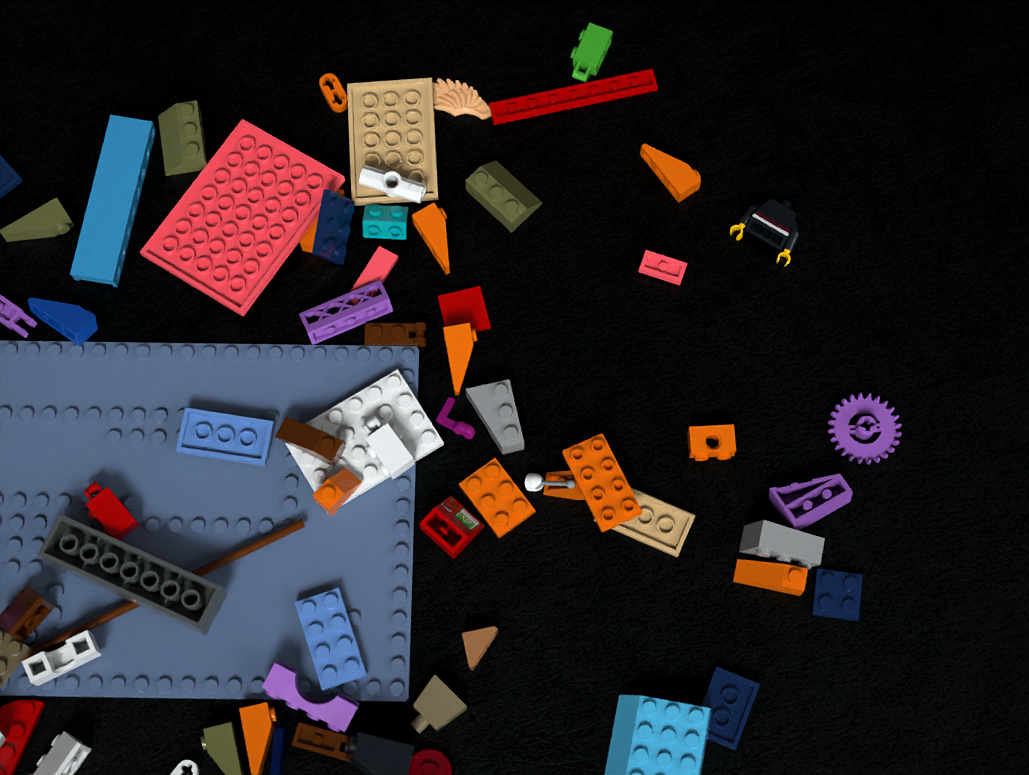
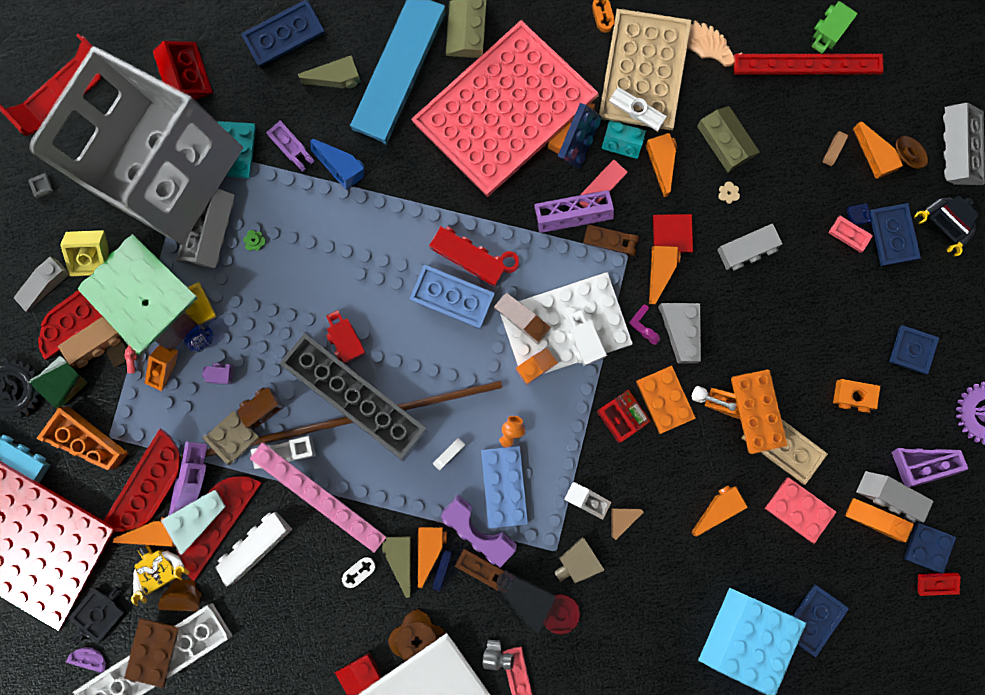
camera: 15 degrees right, 10 degrees up
none -> bright pink plate [250,442,386,552]
none -> red hinge [429,226,519,287]
none -> white beam [433,438,466,471]
none -> orange animal [499,416,526,448]
none -> white slope [564,482,611,519]
none -> orange slope [692,485,747,536]
none -> light grey brick [718,223,782,271]
none -> tan plant [719,182,740,204]
none -> coral plate [765,477,836,544]
none -> medium nougat beam [823,131,848,166]
none -> clear blue tile [847,203,871,225]
none -> dark blue plate [869,203,921,266]
none -> dark blue plate [889,325,939,374]
none -> reddish brown dish [896,136,928,169]
none -> red plate [918,573,960,596]
none -> light grey slope [943,103,985,185]

